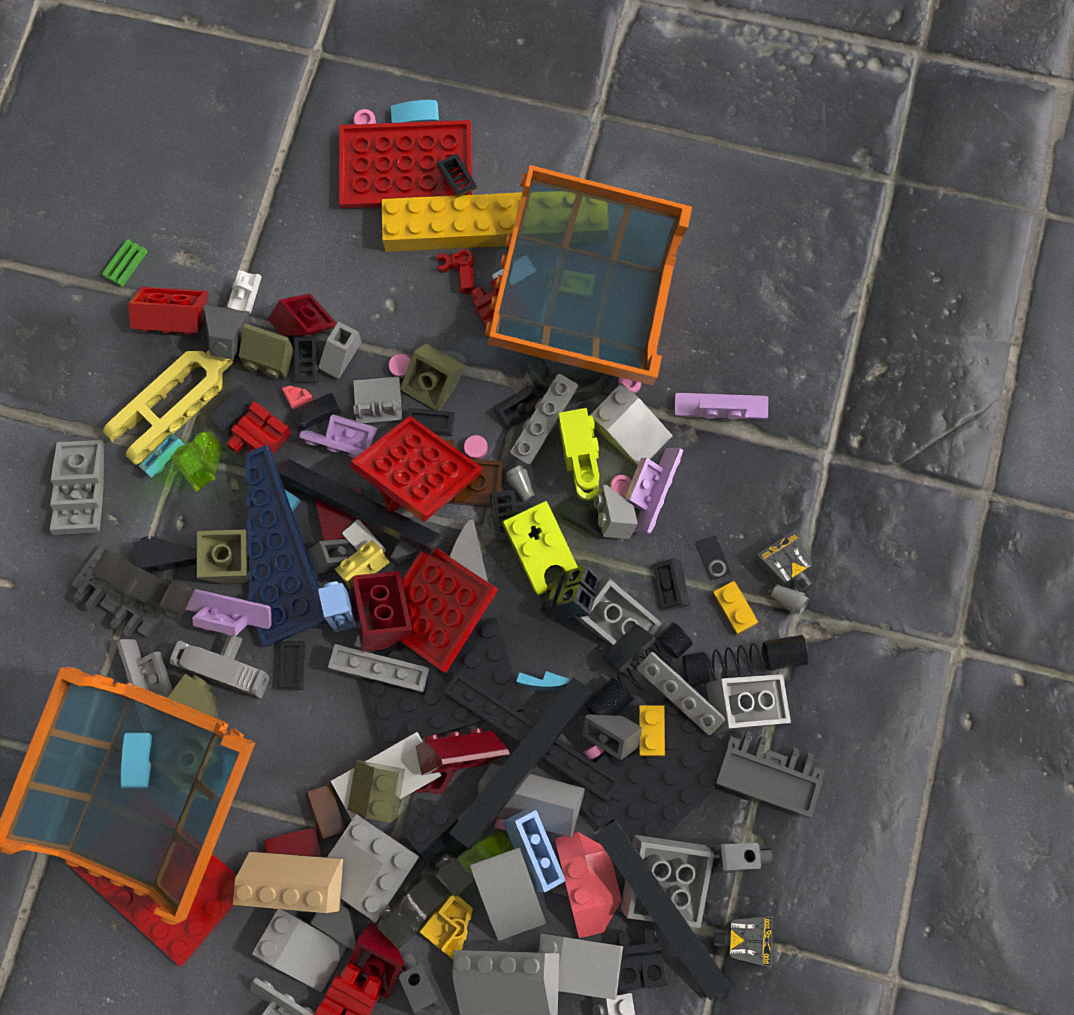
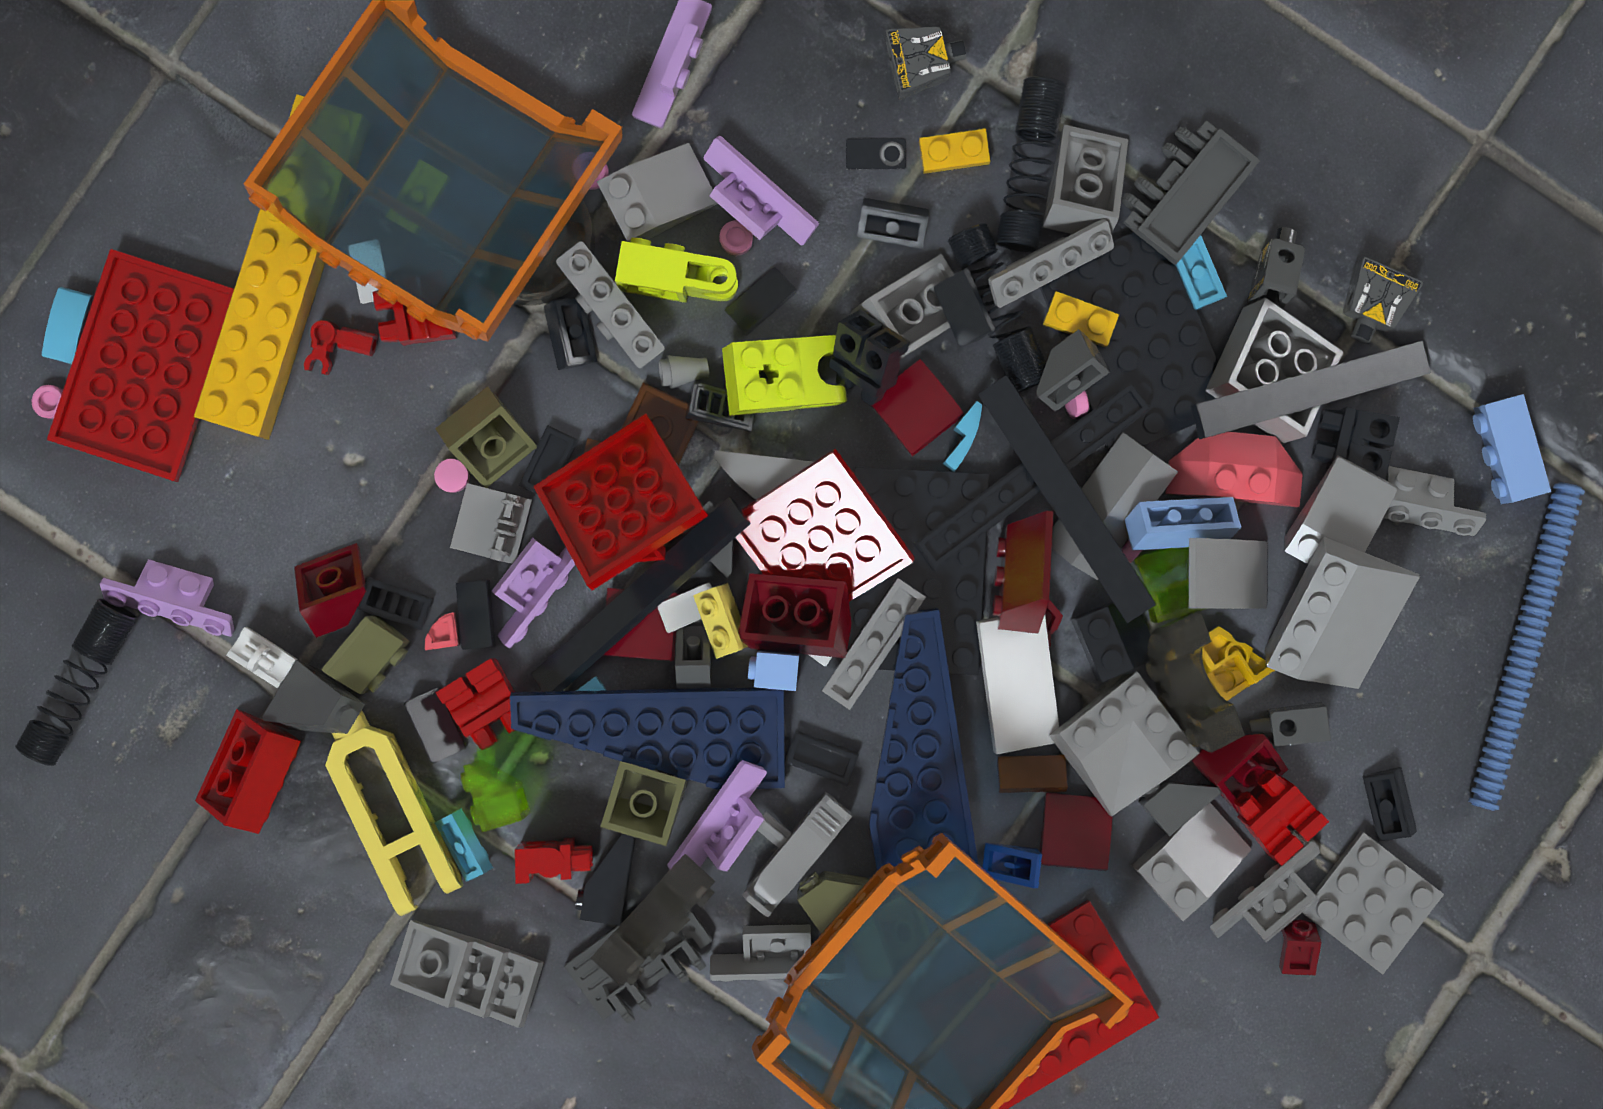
camera: 75 degrees left, 15 degrees up
bright green tile [102,239,148,287] -> none
medium azure slope [121,733,152,788] -> none
tan slope [233,852,343,913] -> none
light grey slope [319,322,362,380] -> none
olive slope [347,760,405,823] -> none
black slope [437,153,477,198] -> none
bright pink tile [464,435,488,459] -> none
light grey slope [594,485,638,539] -> none
light grey cone [771,584,809,615] -> none
none -> black piece [15,599,137,766]
none -> lavender bracket [100,559,234,637]
none -> red hips [515,838,593,884]
none -> dark blue wing [869,608,979,885]
none -> dark red slope [871,359,965,457]
none -> blue slope [982,843,1042,888]
none -> medium azure plate [1176,235,1227,310]

